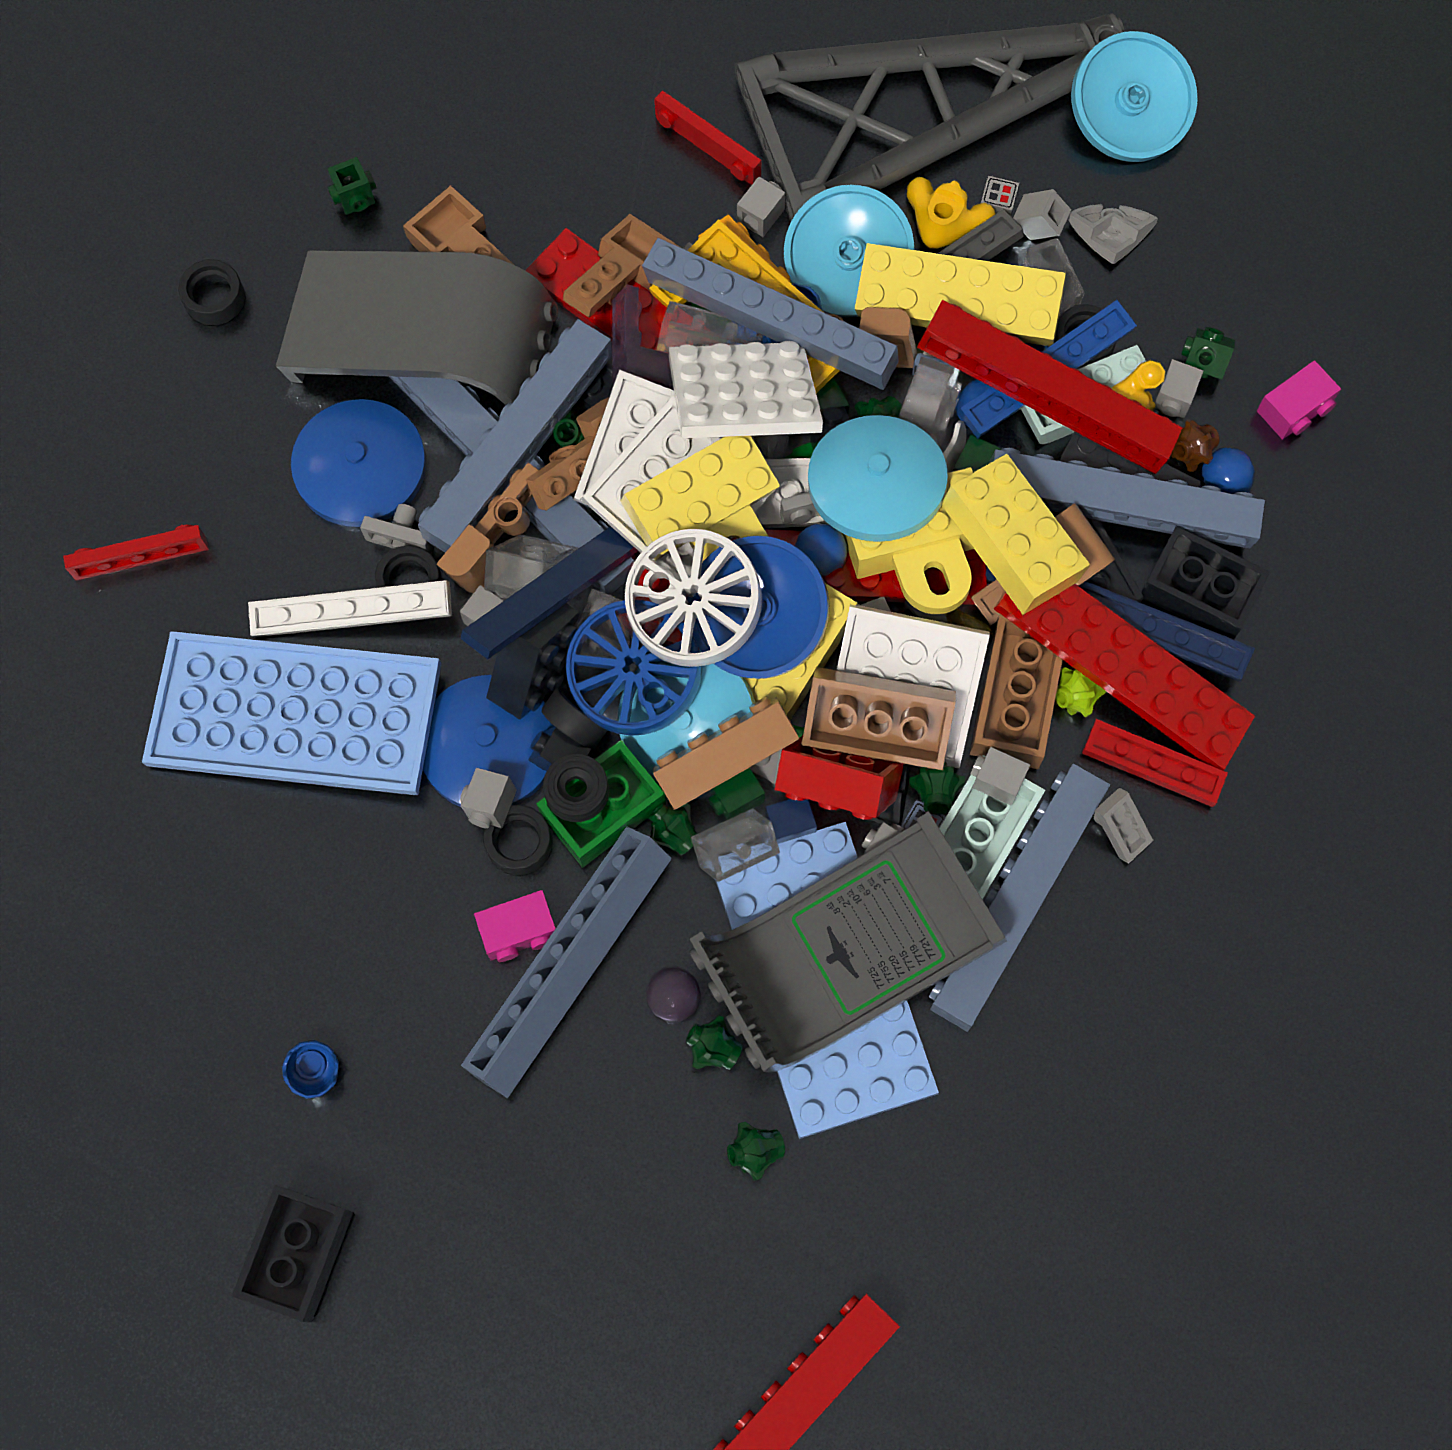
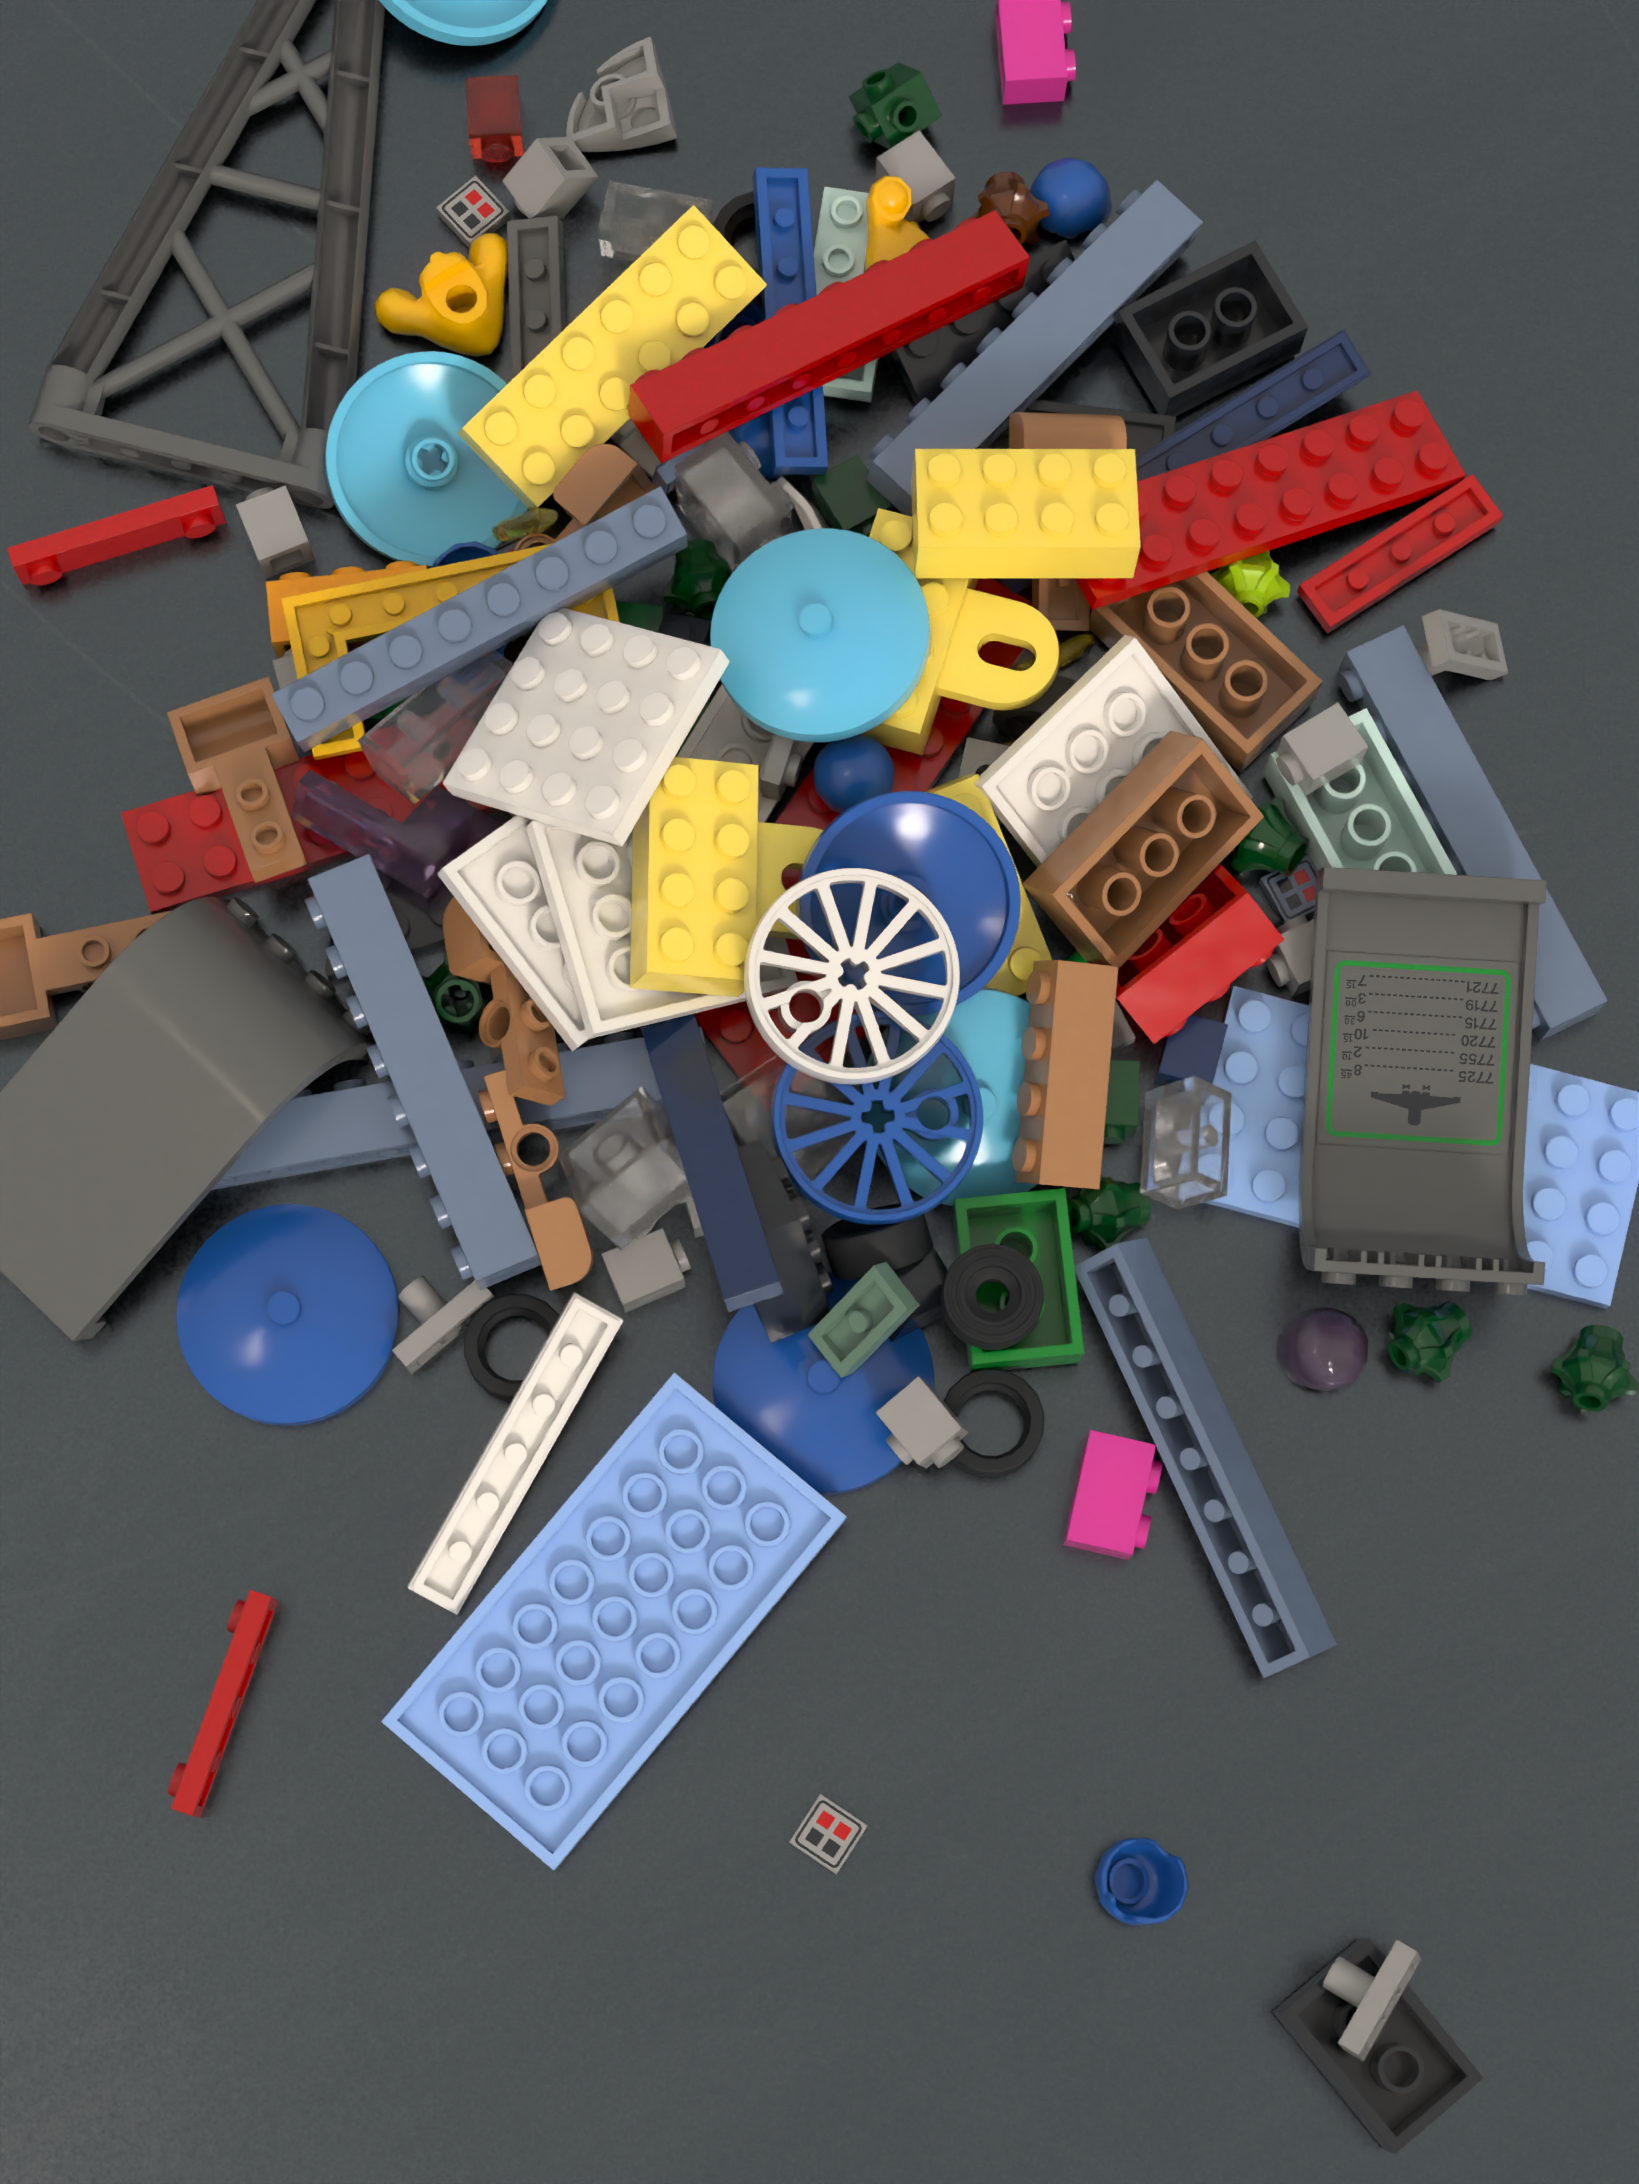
camera: 60 degrees left, 5 degrees up
none -> clear red brick [466,75,524,162]
none -> clear yellow piece [492,508,558,541]
none -> tile [789,1794,867,1874]
none -> sand green plate [808,1262,920,1378]
none -> light grey tile [1322,1940,1421,2062]

